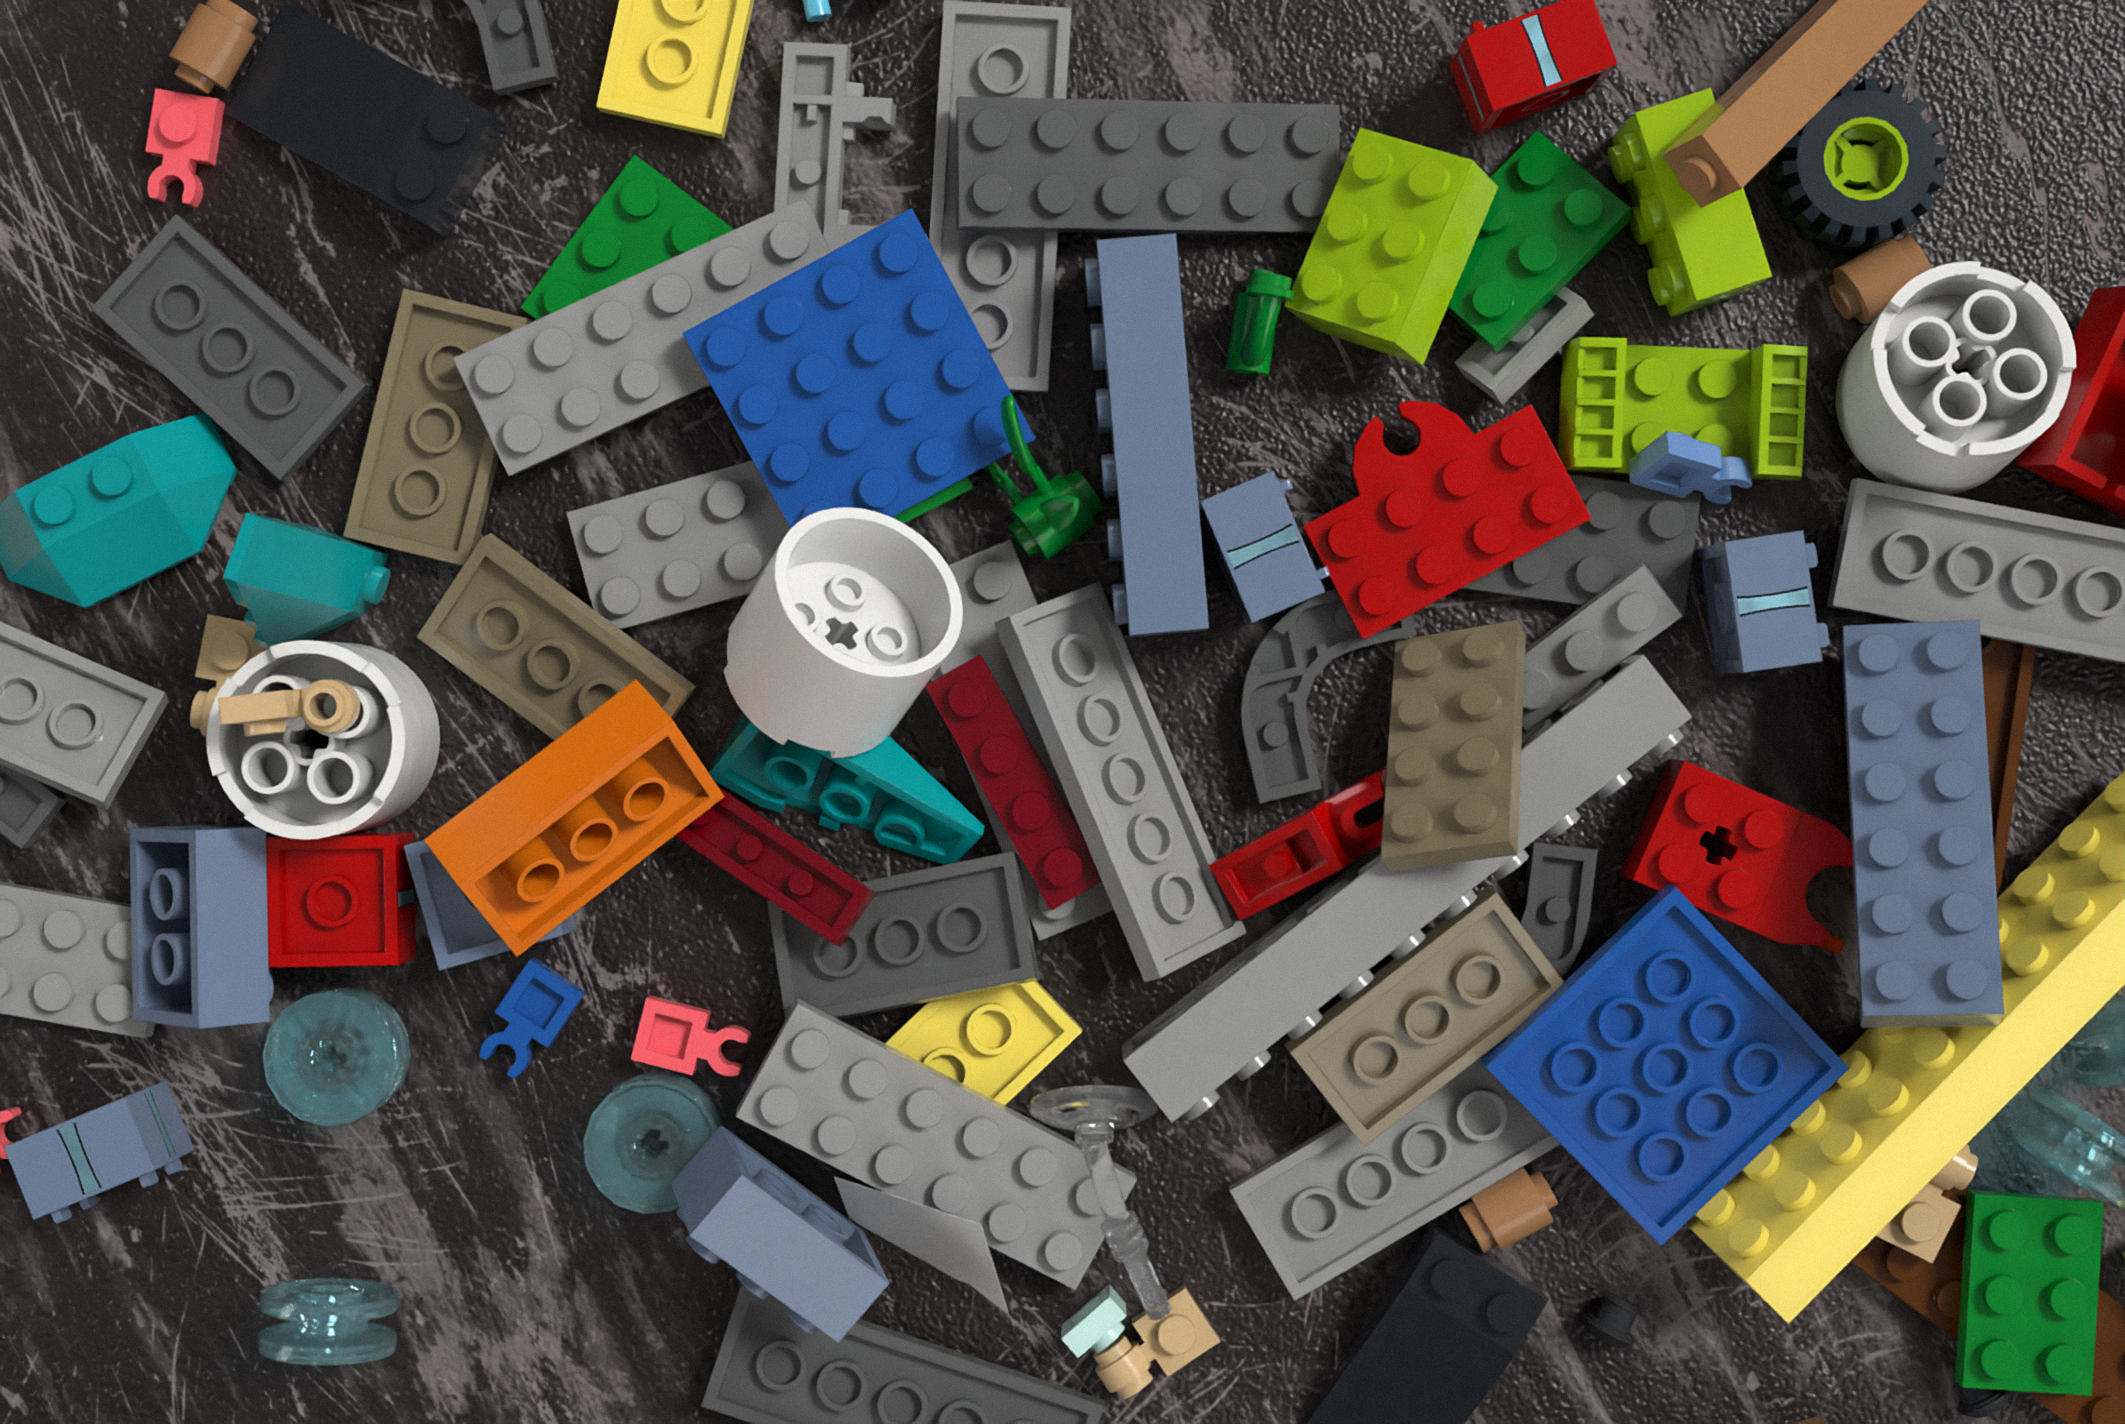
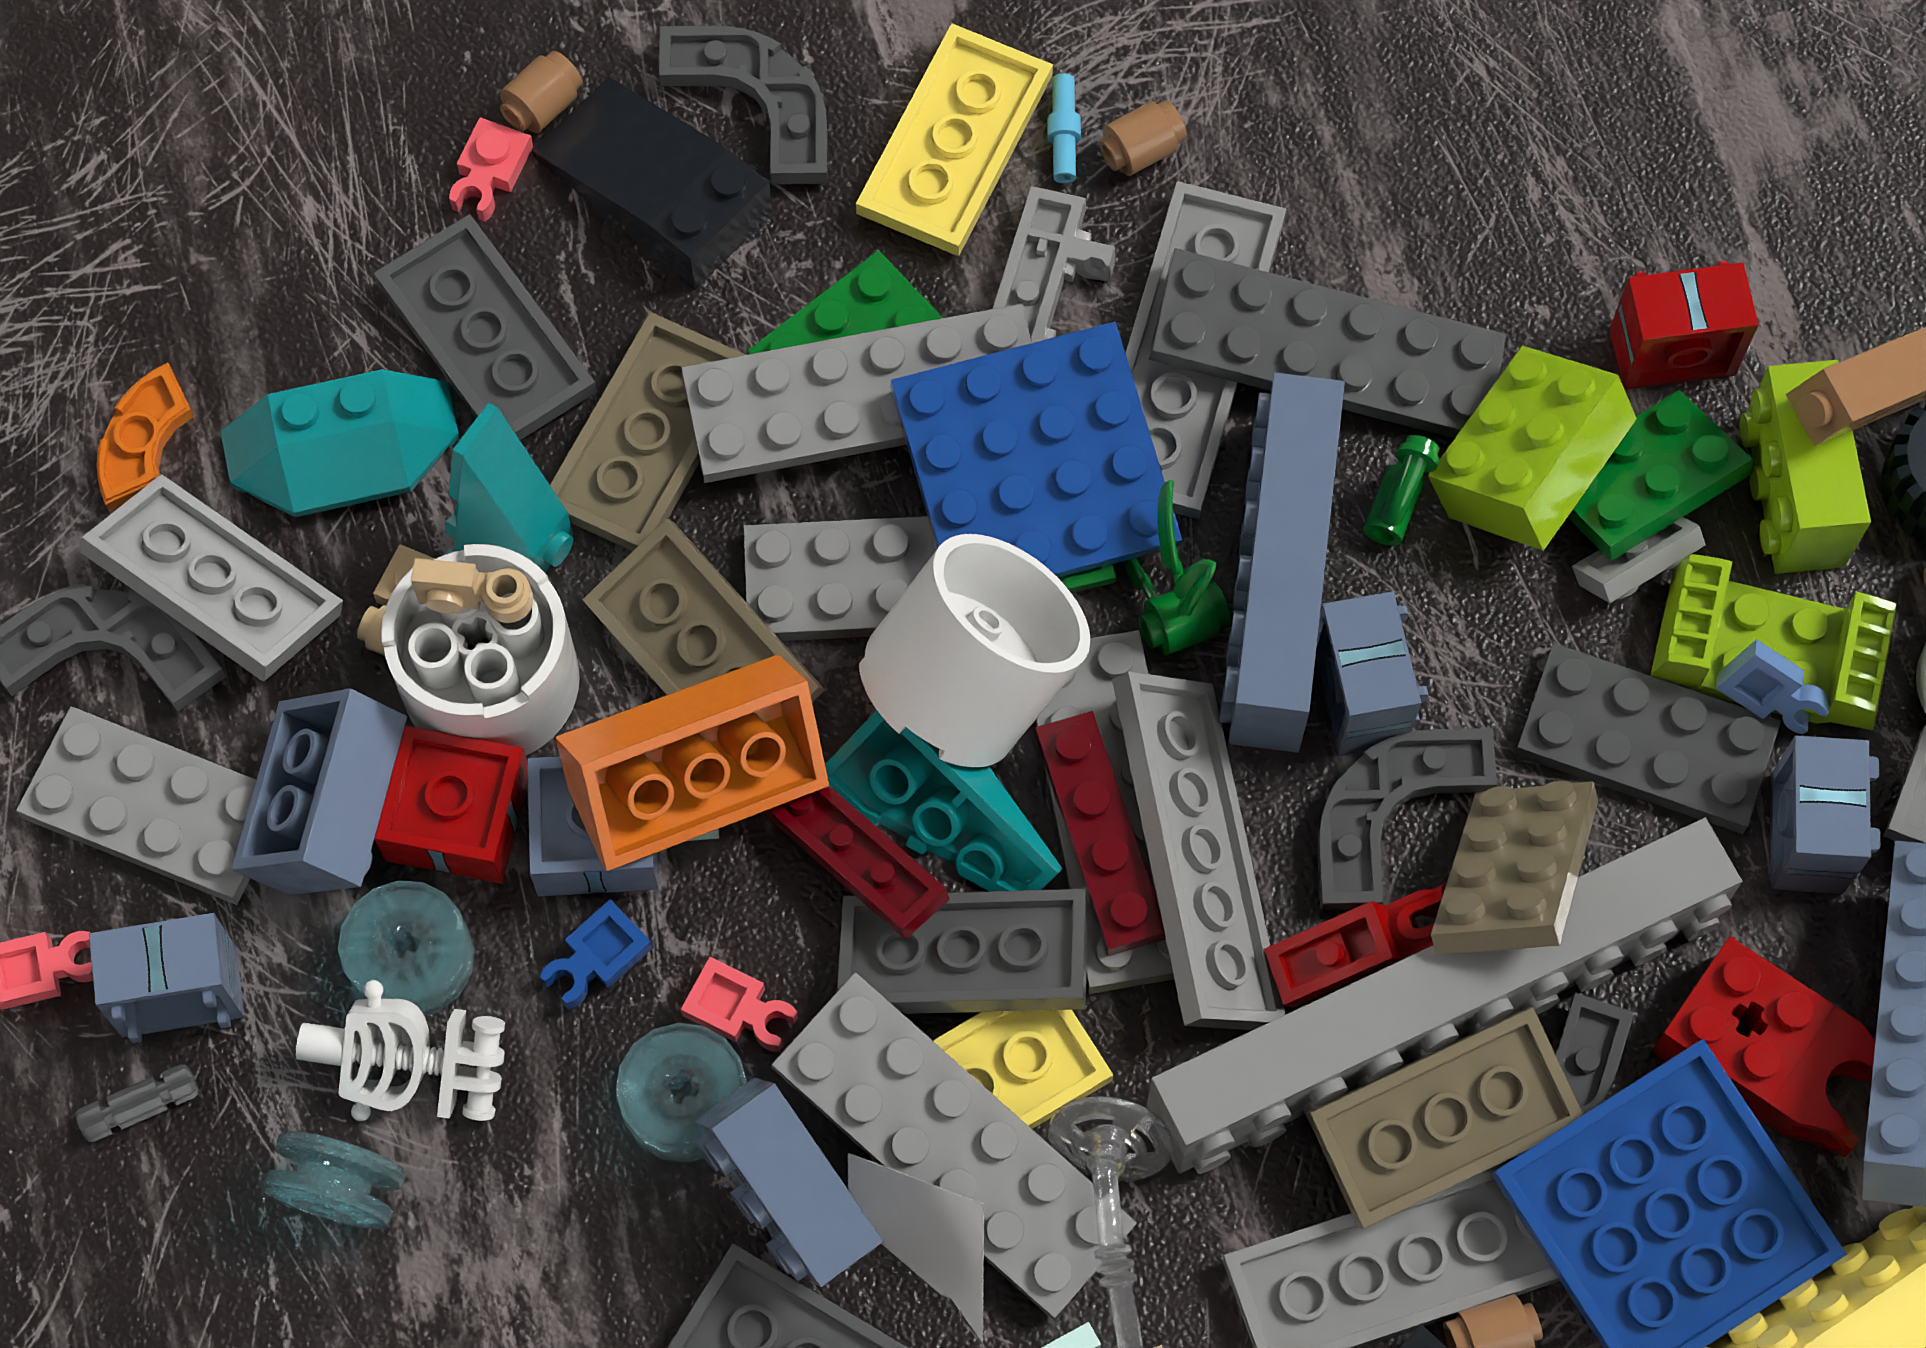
camera: 10 degrees right, 20 degrees down
red plate [1301,401,1592,640] -> none
light grey plate [1522,562,1683,731] -> none
none -> dark grey axle [75,1064,198,1142]
none -> white torso [296,980,505,1121]

